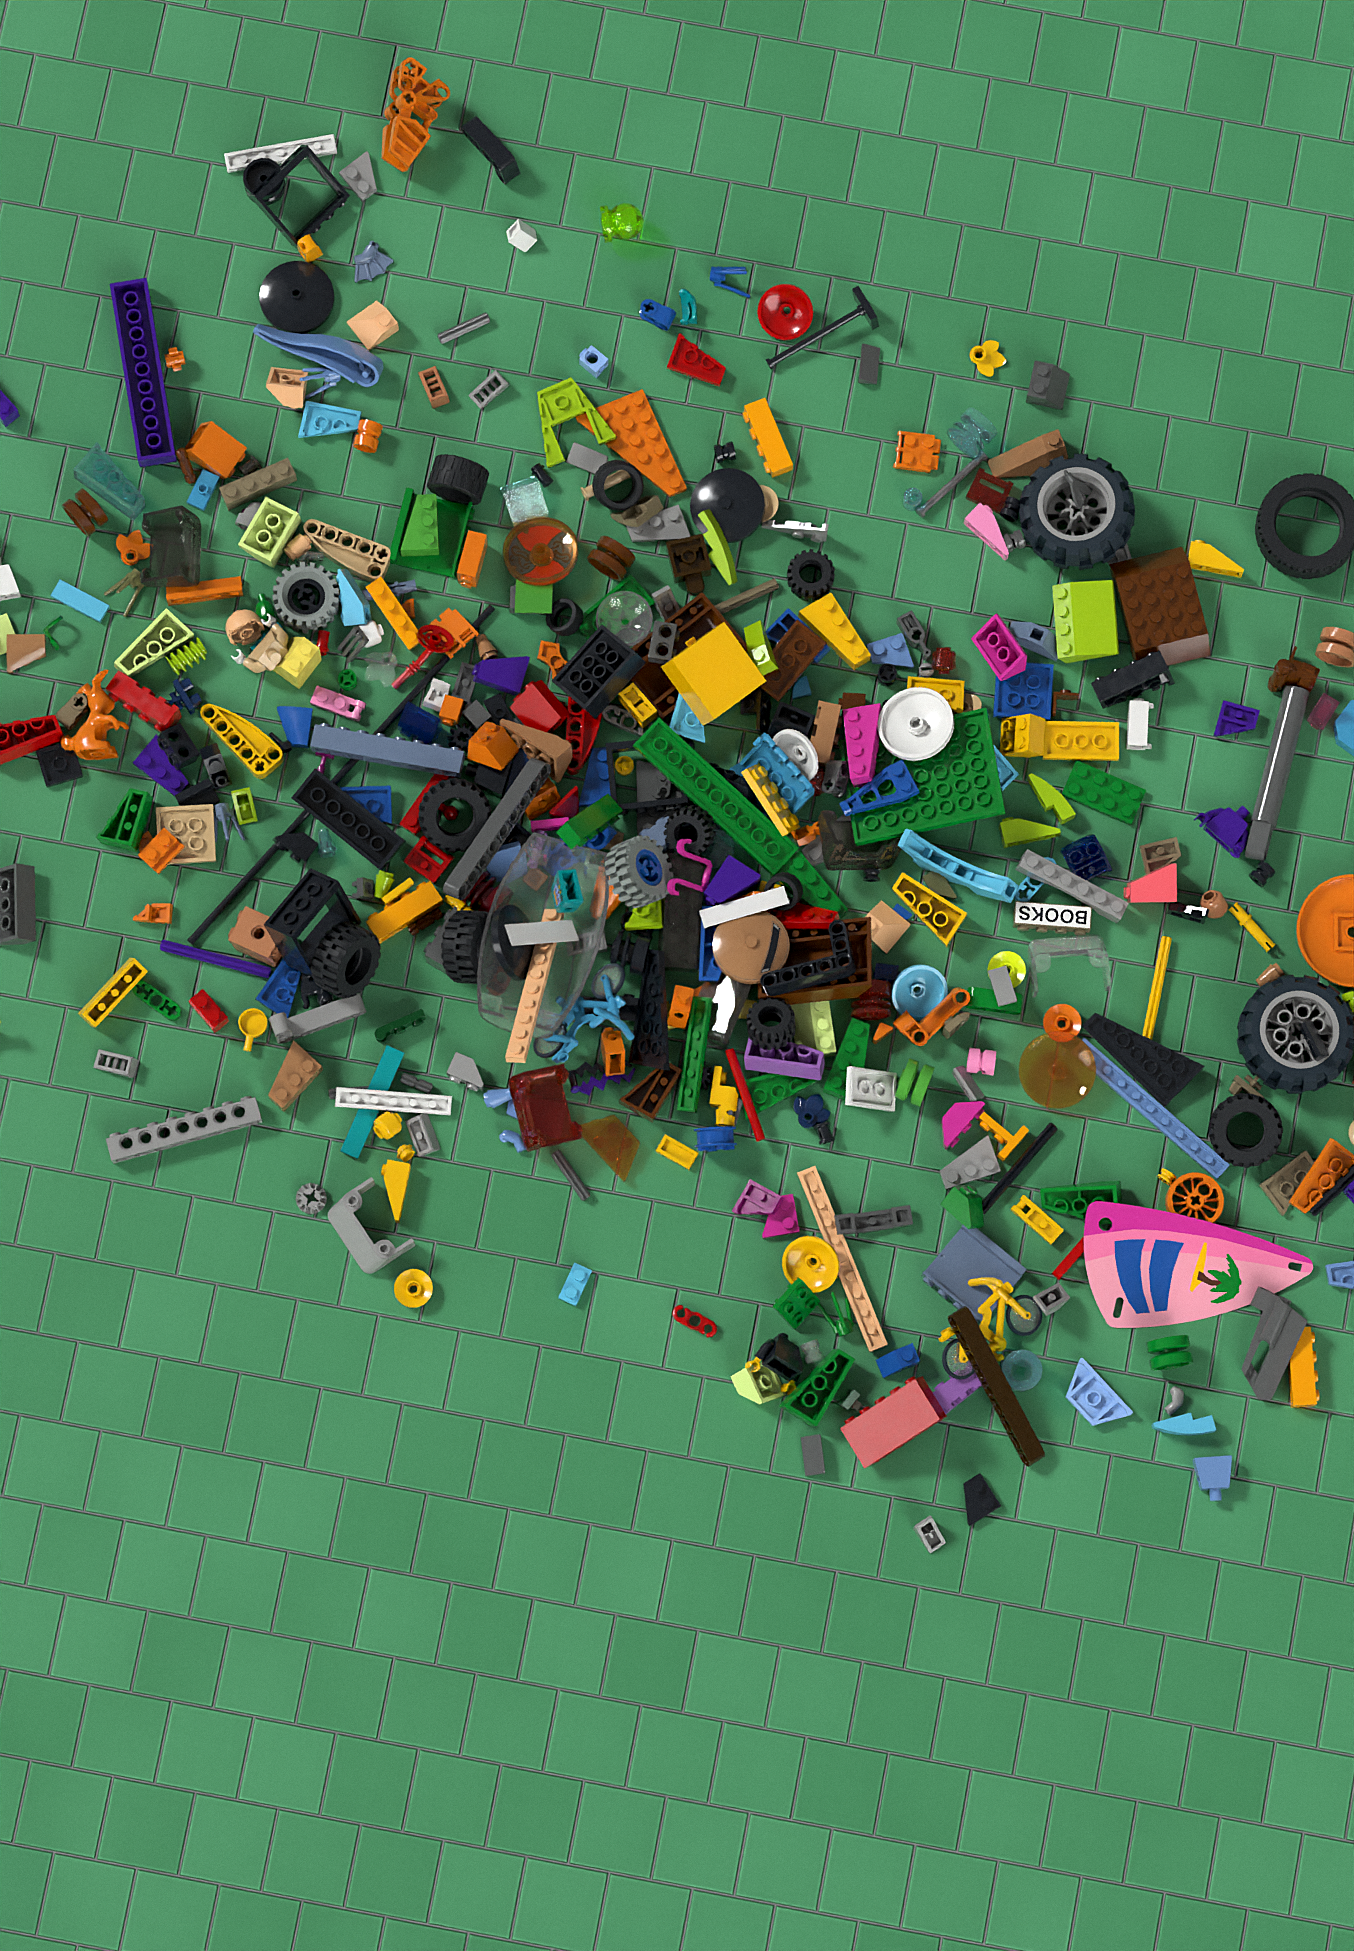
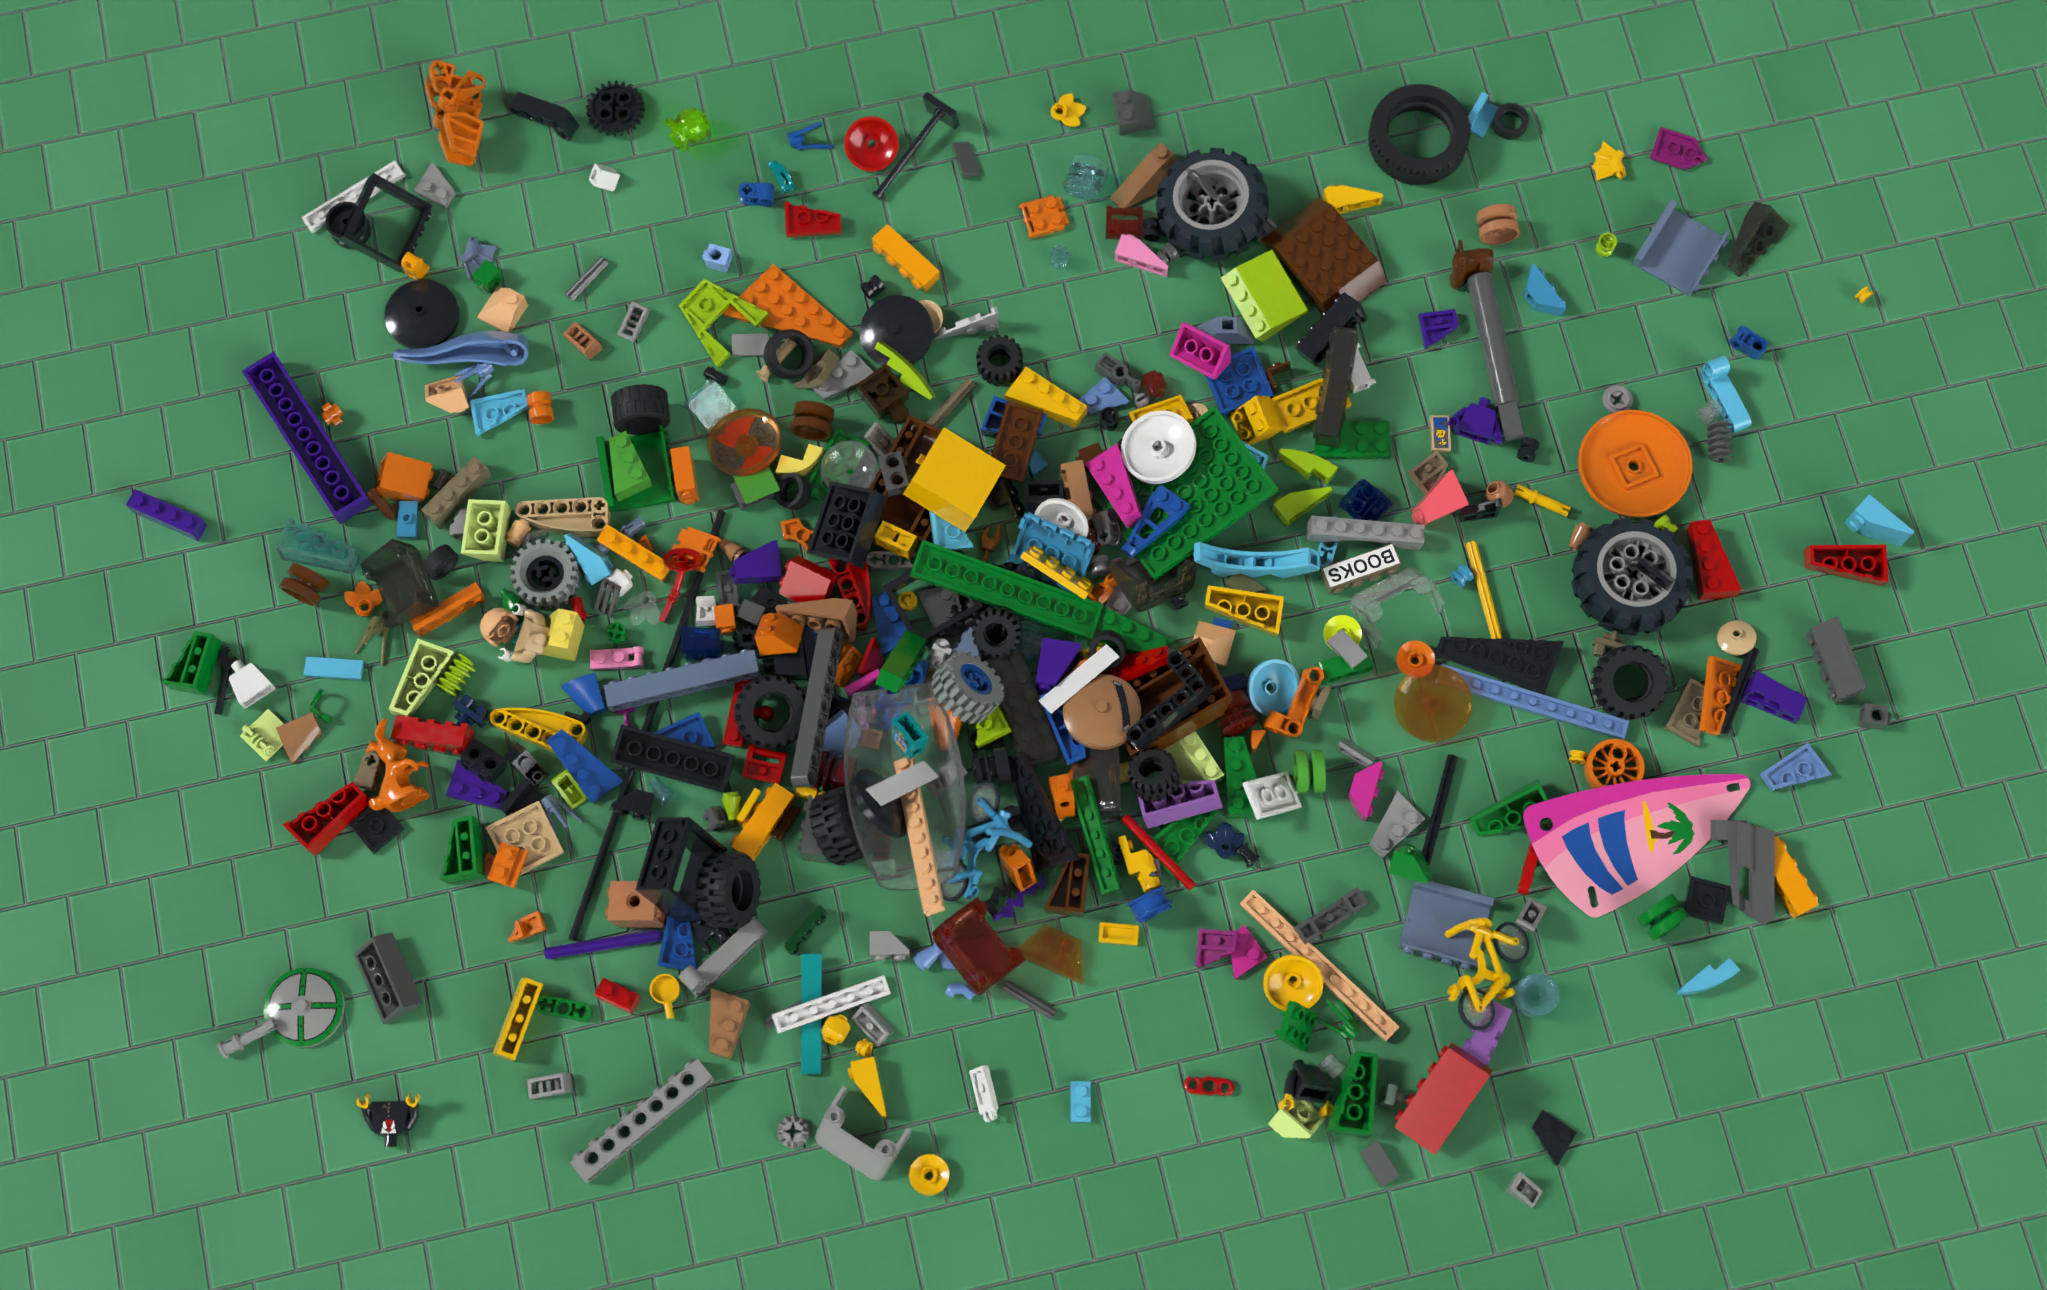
camera: 20 degrees left, 5 degrees down
dark grey piece [400,1073,433,1094] -> none
dark pink piece [667,839,713,896] -> none
lime slope [744,620,778,676] -> none
blue slope [876,1343,920,1378] -> none
flat silver bar [915,450,988,518] -> none
dark brown beam [948,1306,1045,1467] -> none
bright pink wheel [966,1047,996,1076] -> none
light orange bracket [978,1112,1029,1161] -> none
yellow plate [1010,1195,1064,1245] -> none
light blue wing [1065,1358,1133,1426] -> none
light grey arm [1164,1386,1184,1416] -> none
medium blue torso [1193,1455,1232,1501] -> none
clear pink slope [1307,693,1340,730] -> none
none -> black tyre [422,544,459,580]
none -> green brick [472,259,504,293]
none -> blue wing [546,729,623,803]
none -> black gear [586,80,645,137]
none -> light yellow brick [776,444,824,479]
none -> white hips [927,638,952,672]
none -> white hinge [969,1065,998,1122]
none -> dark orange hand [980,525,1002,562]
none -> light grey wheel [1090,555,1110,576]
none -> clear smoke brick [1312,326,1358,448]
none -> tile [1430,415,1451,453]
none -> dark azure wheel [1449,564,1474,588]
none -> black plate [1684,876,1730,925]

